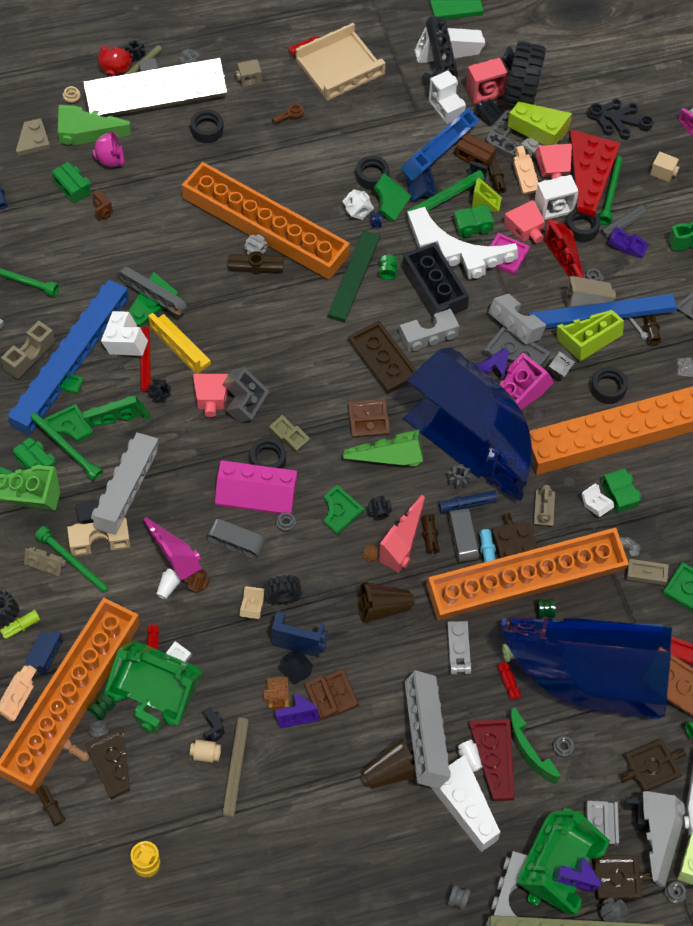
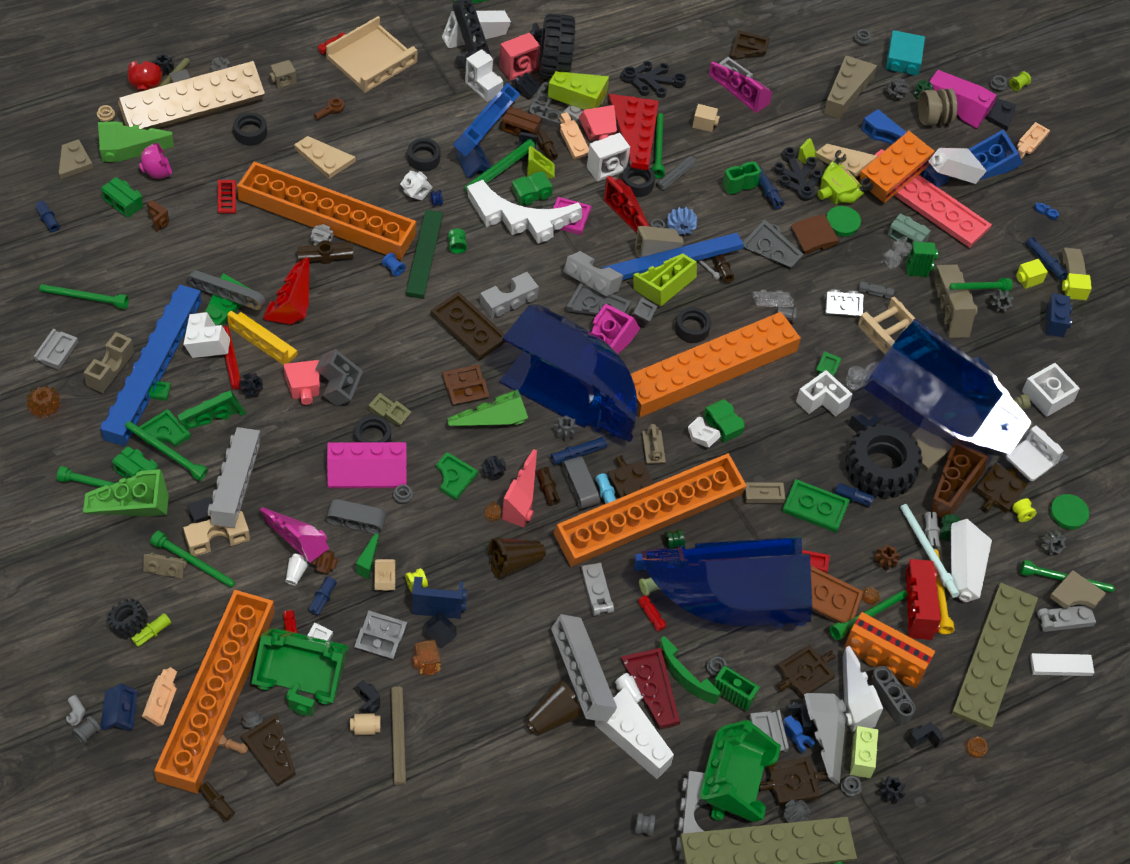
camera: 15 degrees left, 5 degrees down
dark blue panel [24,630,63,675] -> none
dark green wheel [87,692,116,720] -> none
yellow wheel [131,841,161,878] -> none
black tyre [264,575,302,605] -> none
dark purple slope [276,693,321,728] -> none
reddish brown slope [304,668,360,720] -> none
green tile [374,173,411,222] -> none
black brick [402,242,469,317] -> none
dark purple slope [475,347,509,376] -> none
coral torso [503,200,545,244] -> none
dark purple slope [552,857,601,892] -> none
dark purple slope [608,227,648,258] -> none
clear arm [620,537,641,556] -> none
none -> red slope [218,180,236,214]
none -> red wedge [263,257,309,324]
none -> tan wing [294,136,356,179]
none -> dark blue axle [309,577,337,615]
none -> flat silver slope [354,610,408,660]
none -> green slope [356,533,379,579]
none -> blue bush [382,253,406,277]
none -> neon yellow wheel [405,568,428,592]
none -> medium blue gear [667,207,697,236]
none -> green brick [714,665,760,711]
none -> blue plate [783,715,815,753]

